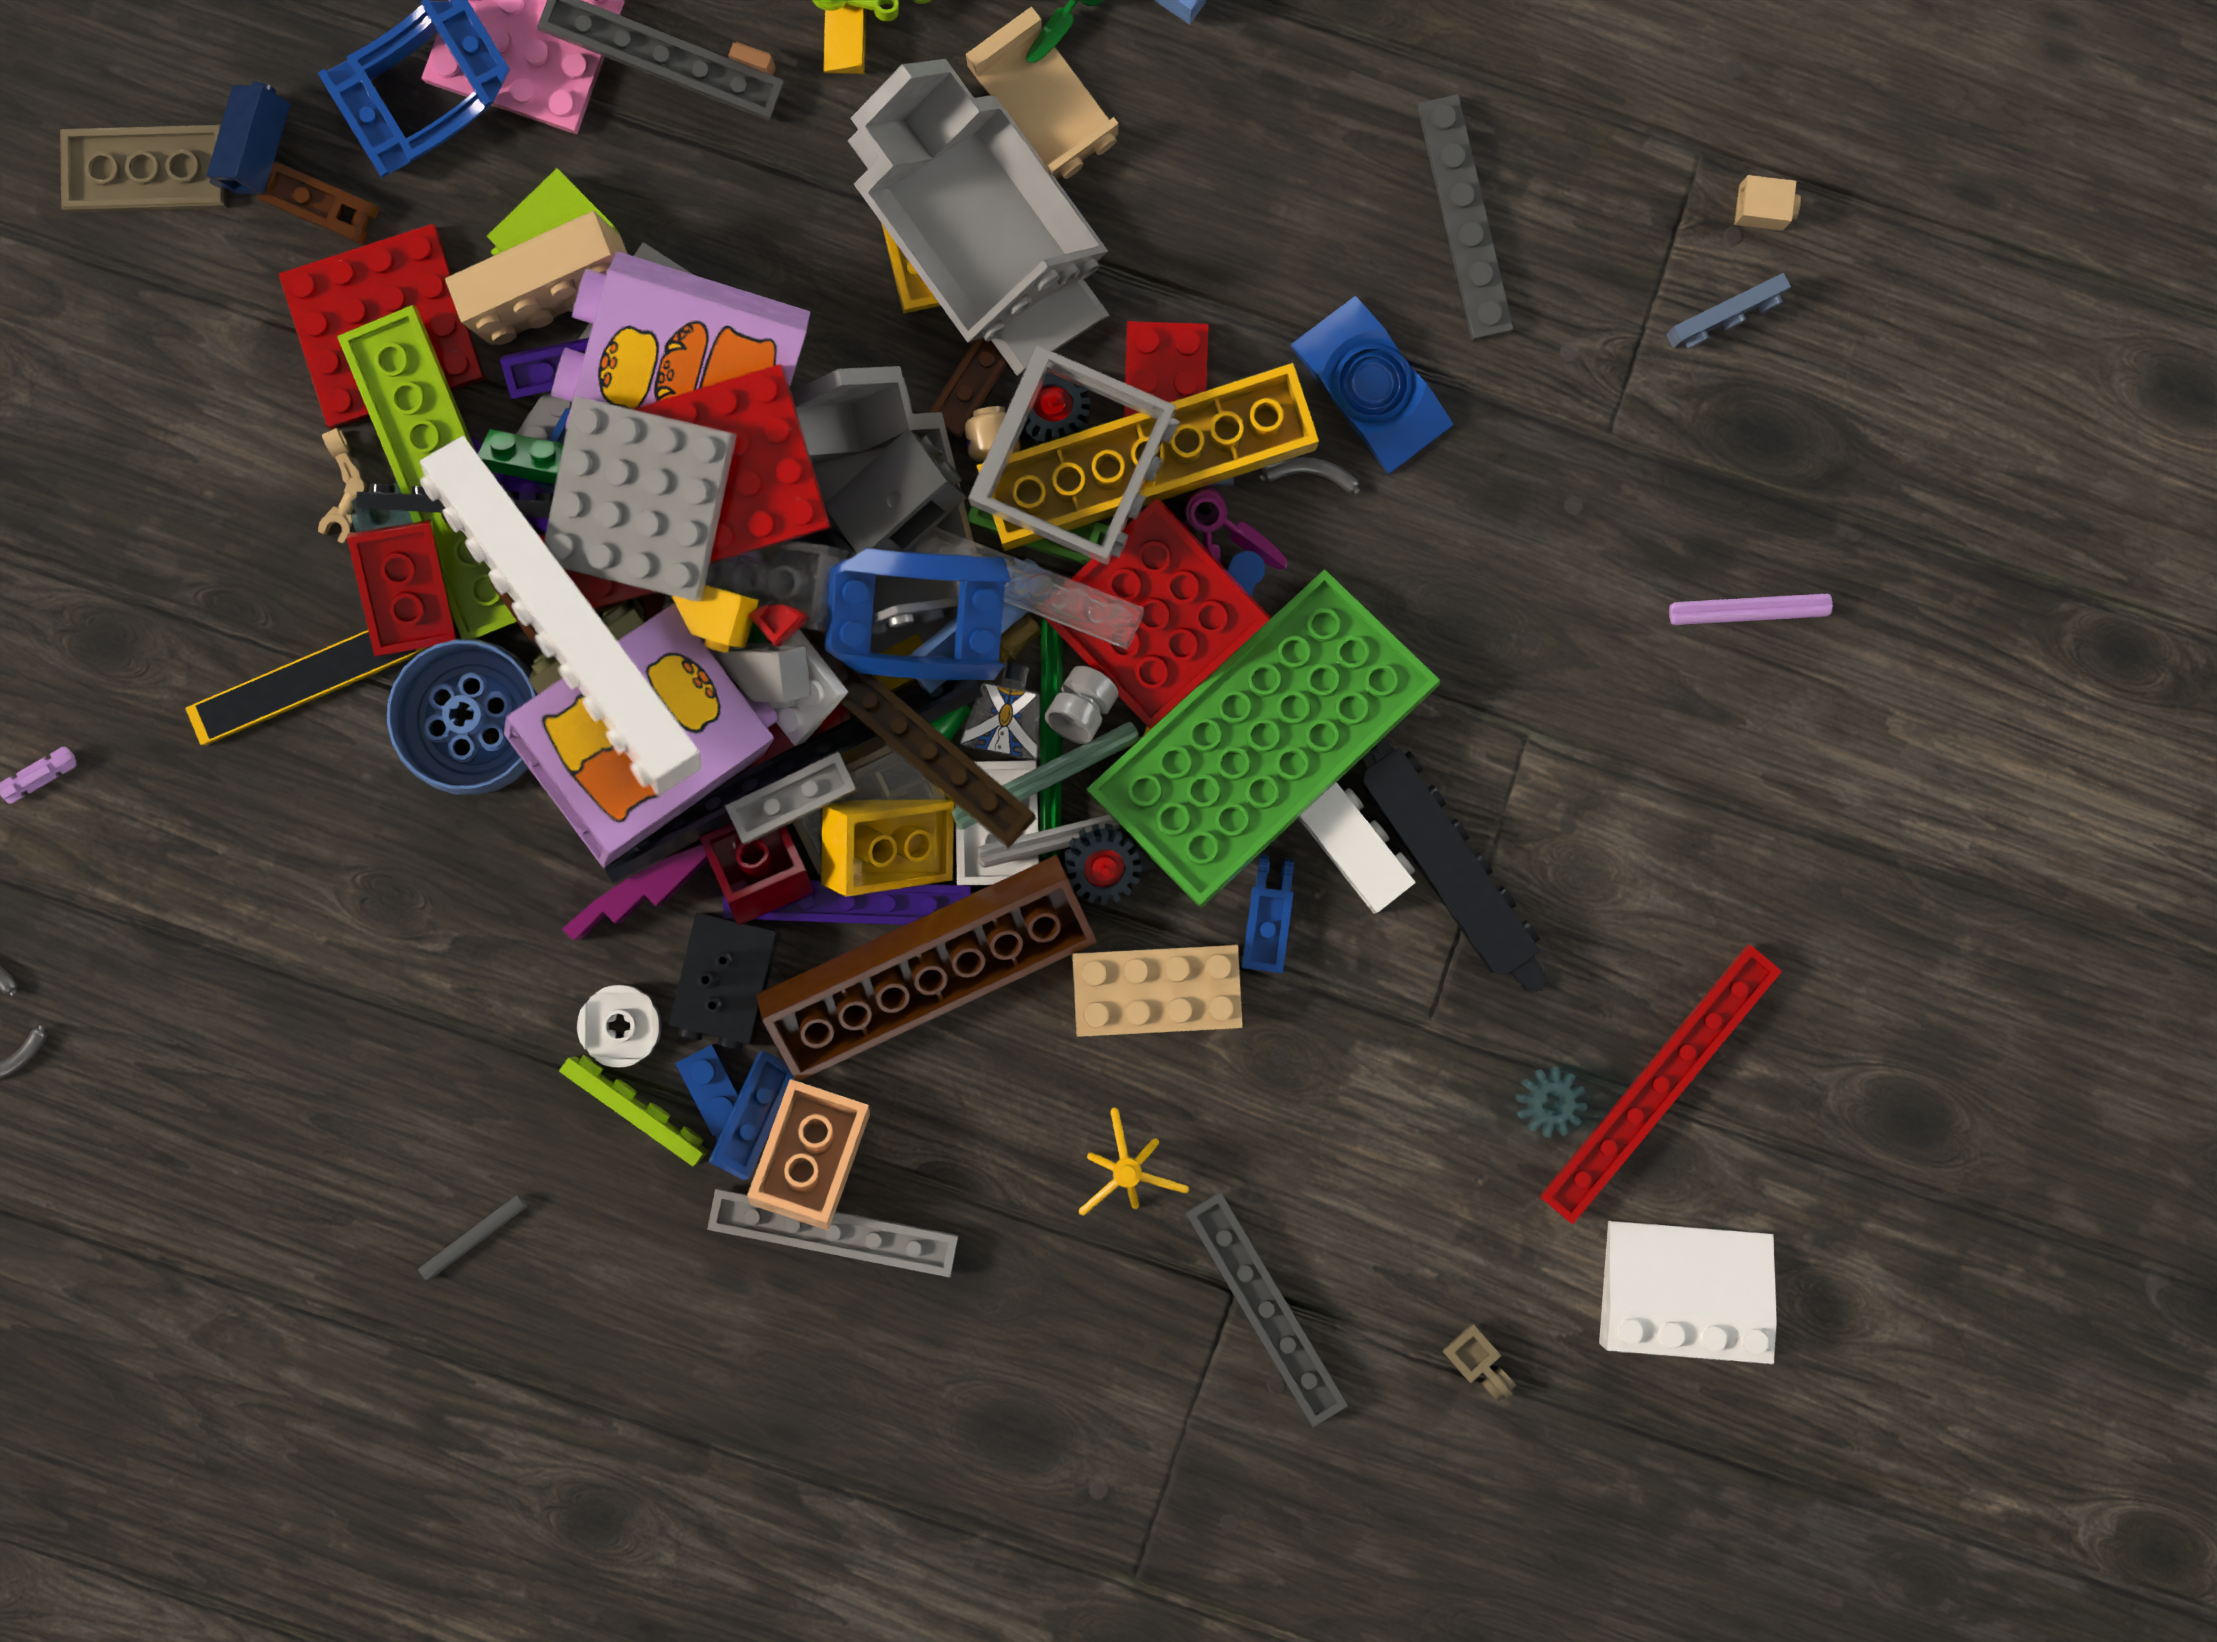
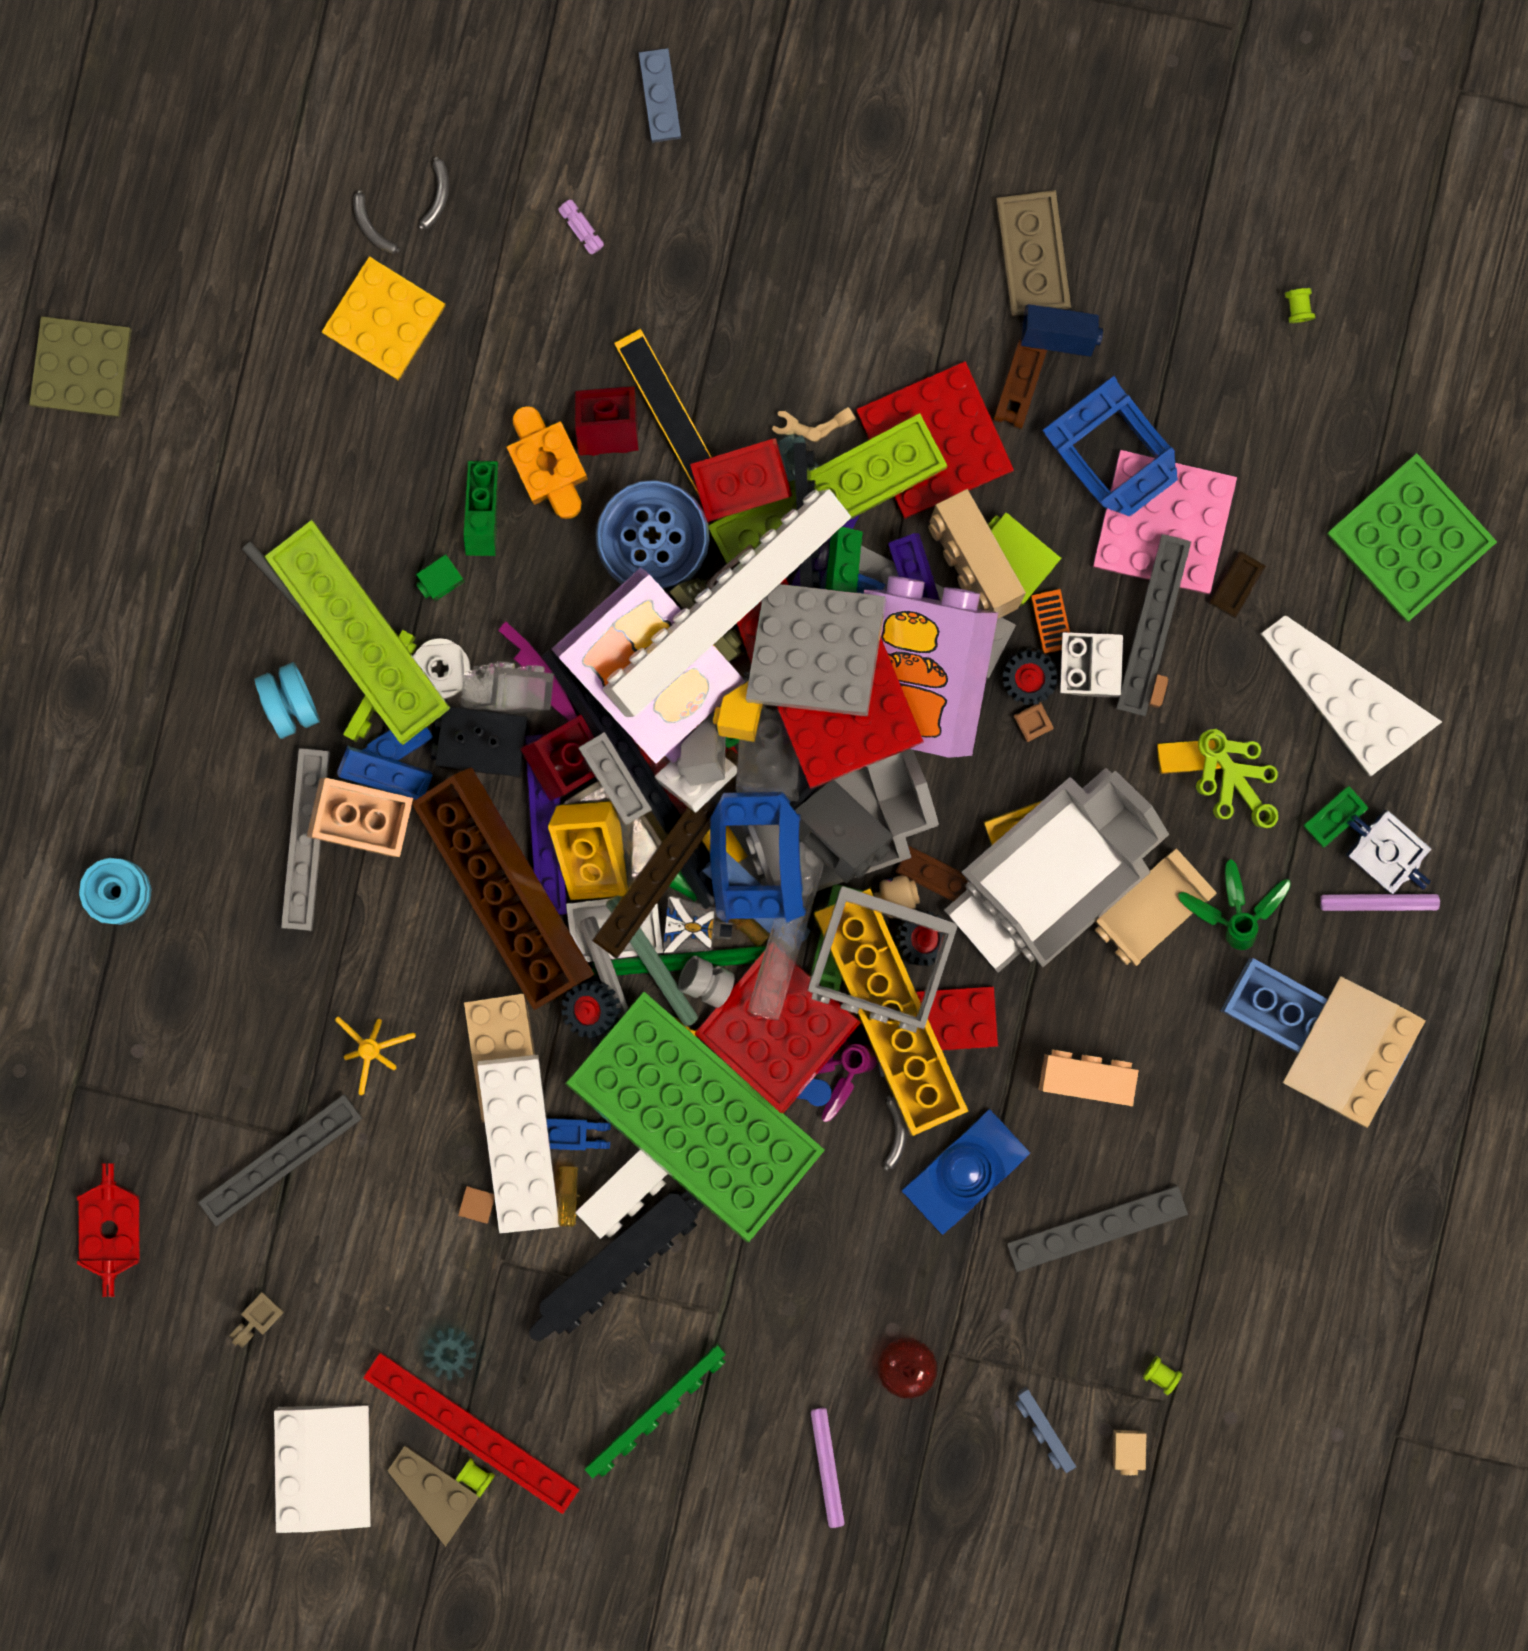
camera: 80 degrees right, 0 degrees up
red tile [748,604,809,647] -> none
none -> olive plate [29,316,132,418]
none -> red plate [77,1163,140,1297]
none -> medium azure wheel [79,858,152,925]
none -> medium azure wheel [254,662,320,739]
none -> lime plate [264,520,450,745]
none -> yellow plate [322,256,446,381]
none -> dark tan wing [388,1444,479,1547]
none -> green brick [416,554,465,602]
none -> lime bush [455,1458,495,1497]
none -> medium nougat tile [458,1186,495,1224]
none -> clear brick [460,662,554,714]
none -> green slope [464,461,498,556]
none -> white plate [477,1055,559,1234]
none -> light orange brick [507,406,588,519]
none -> clear yellow axle [556,1166,580,1227]
none -> dark red slope [575,386,639,456]
none -> green plate [585,1343,726,1479]
none -> clear red cylinder [878,1338,937,1399]
none -> black wheel [1003,648,1058,705]
none -> medium nougat tile [1014,702,1054,742]
none -> tile [1031,589,1070,654]
none -> light nougat brick [1039,1049,1139,1106]
none -> white slope [1060,633,1123,697]
none -> lime bush [1143,1356,1183,1396]

